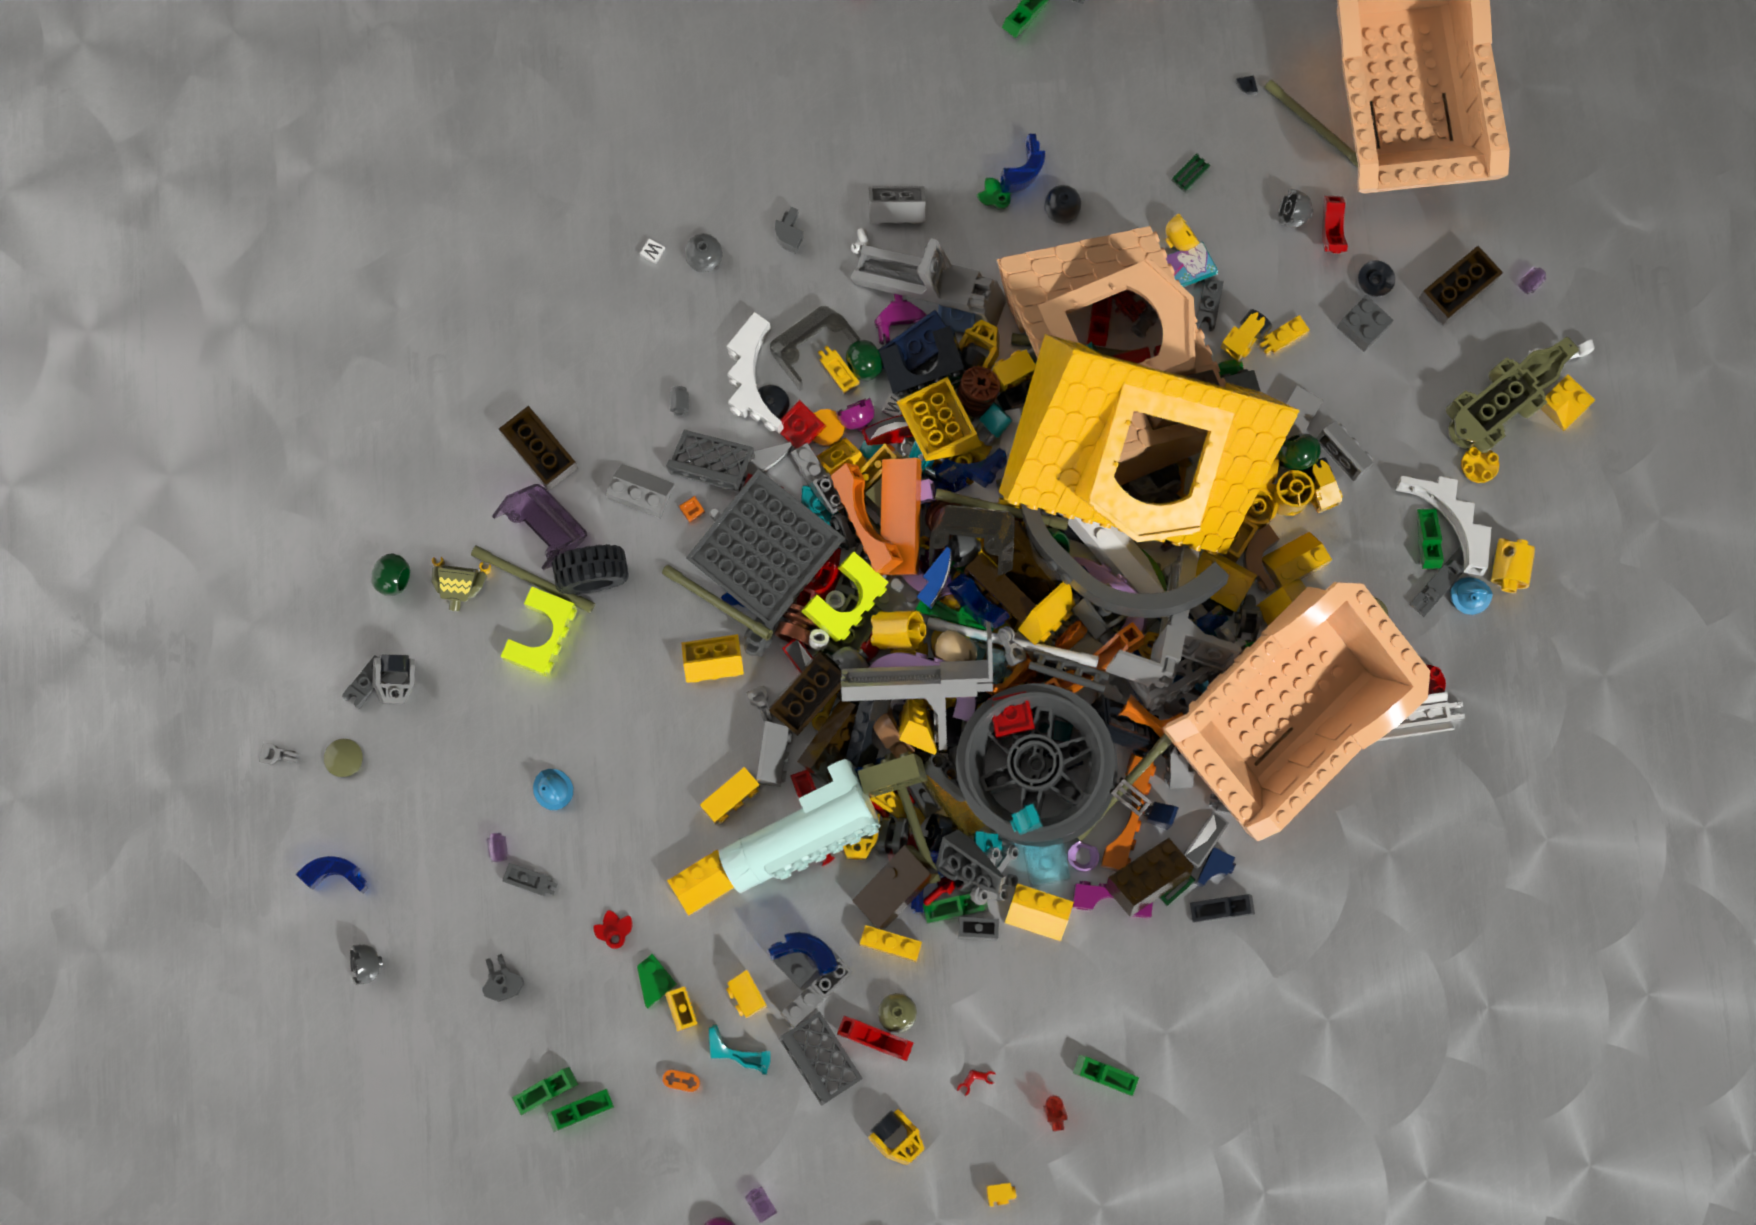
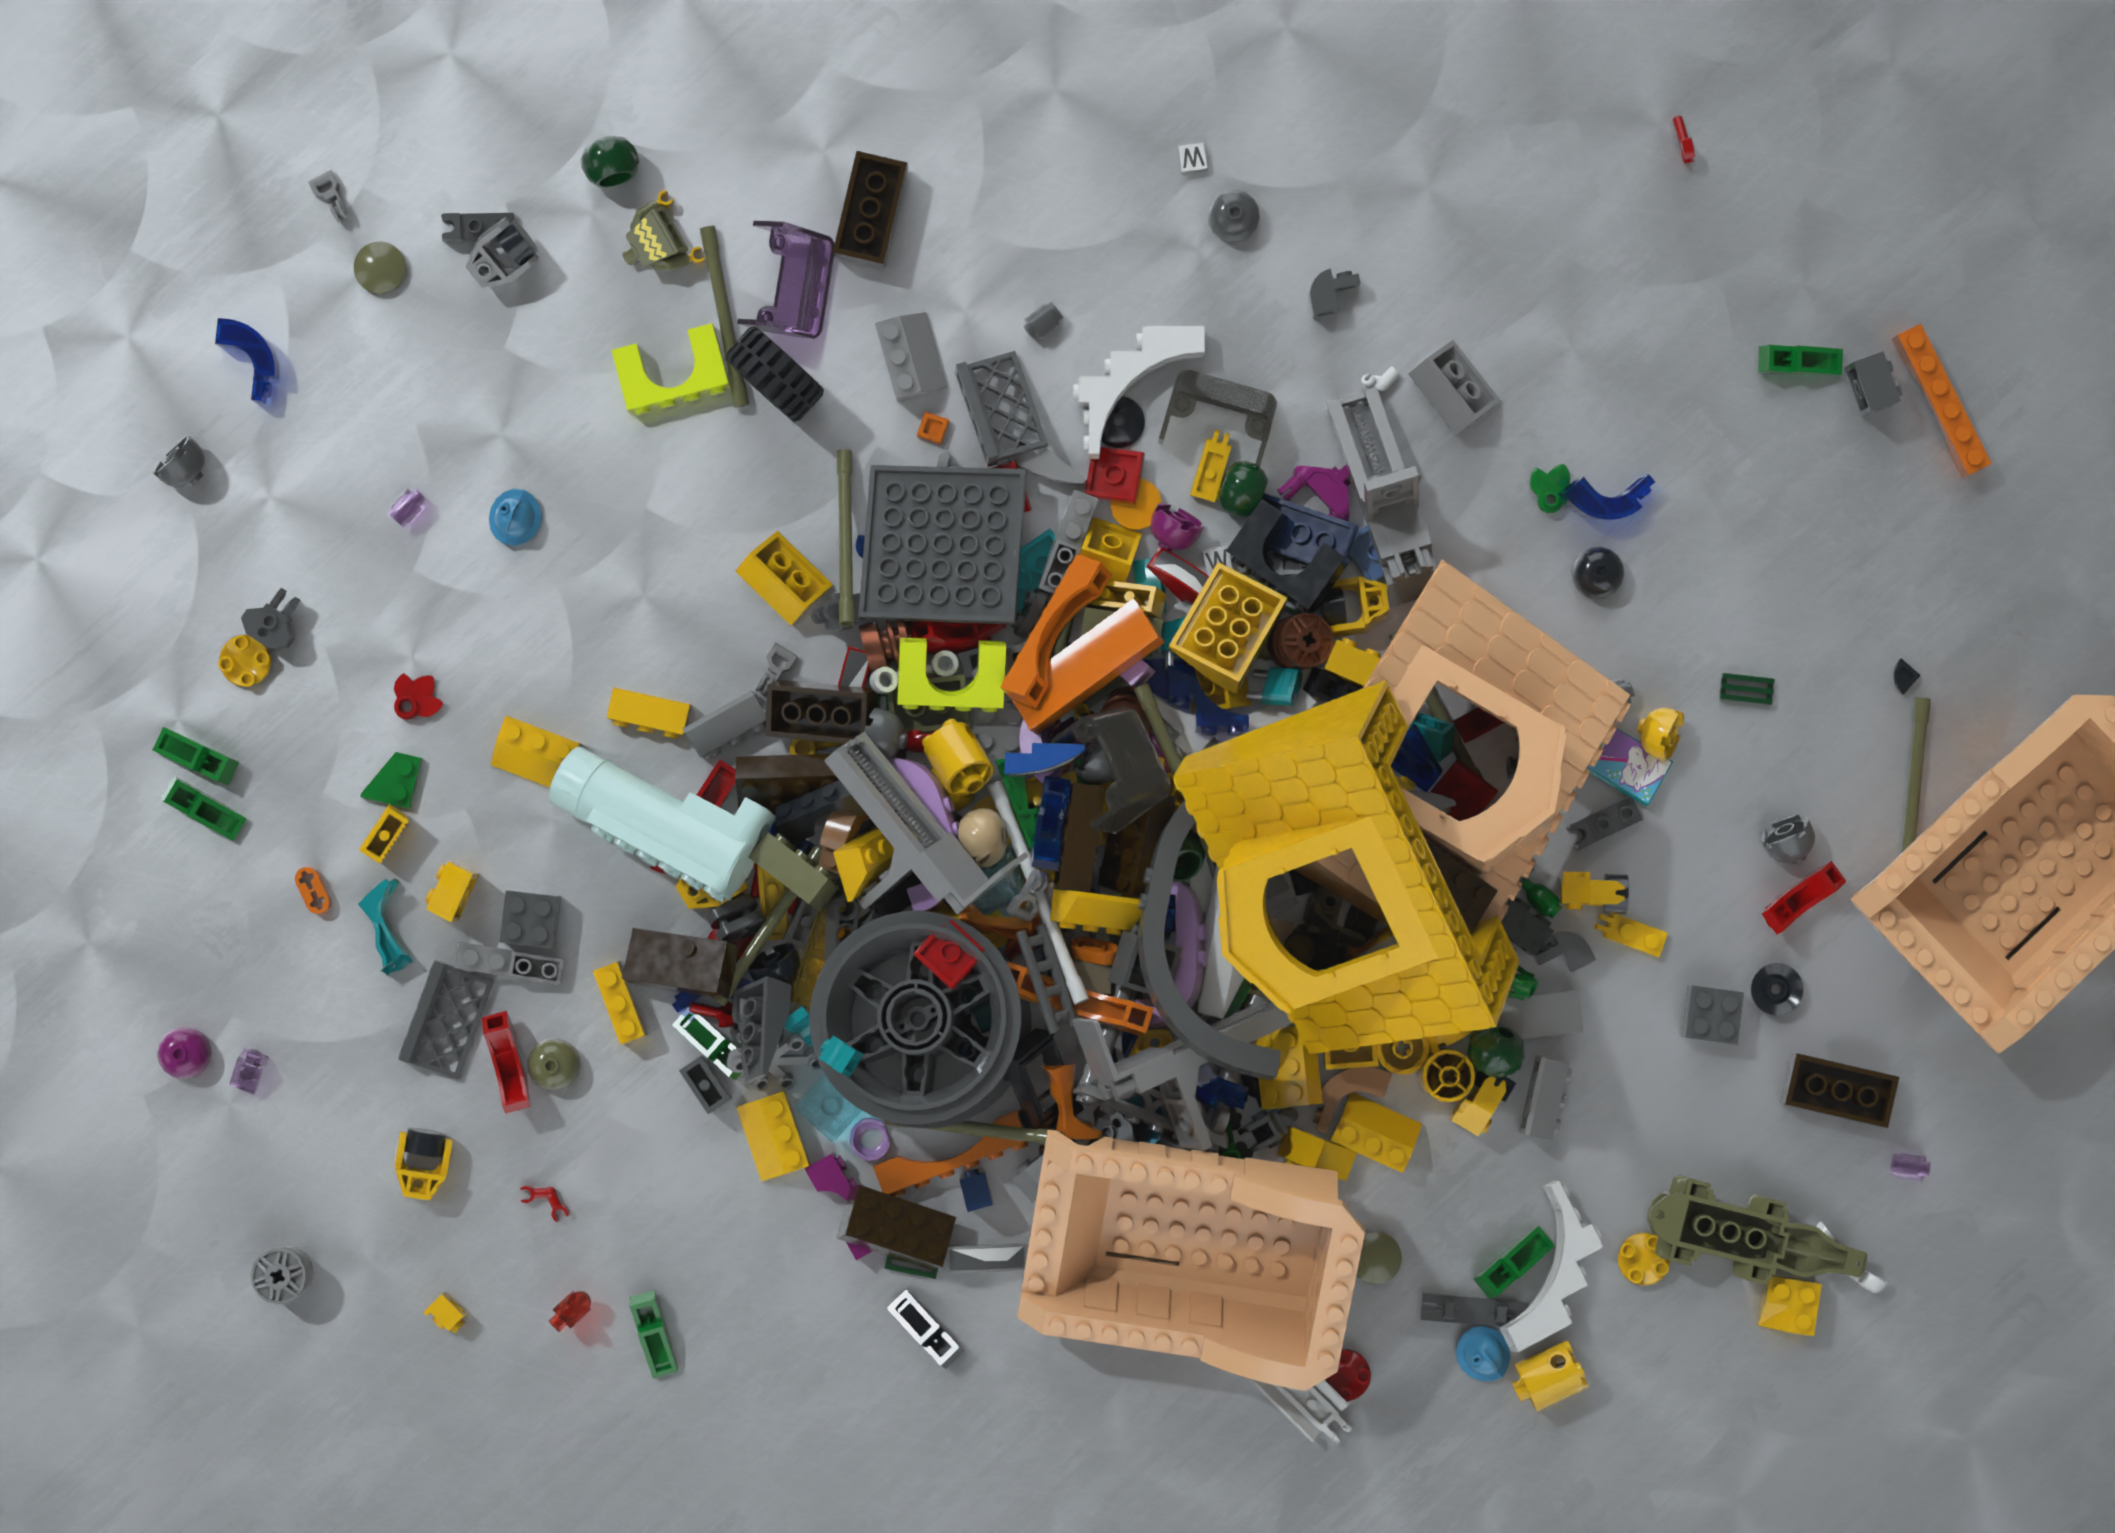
camera: 60 degrees right, 10 degrees up
dark grey hinge [502,863,558,896] -> none
clear blue arch [768,932,838,977] -> none
tile [1110,777,1152,817] -> none
dark blue arch [1195,847,1236,887] -> none
none -> yellow dish [218,635,271,687]
none -> dark grey brick [1533,931,1596,972]

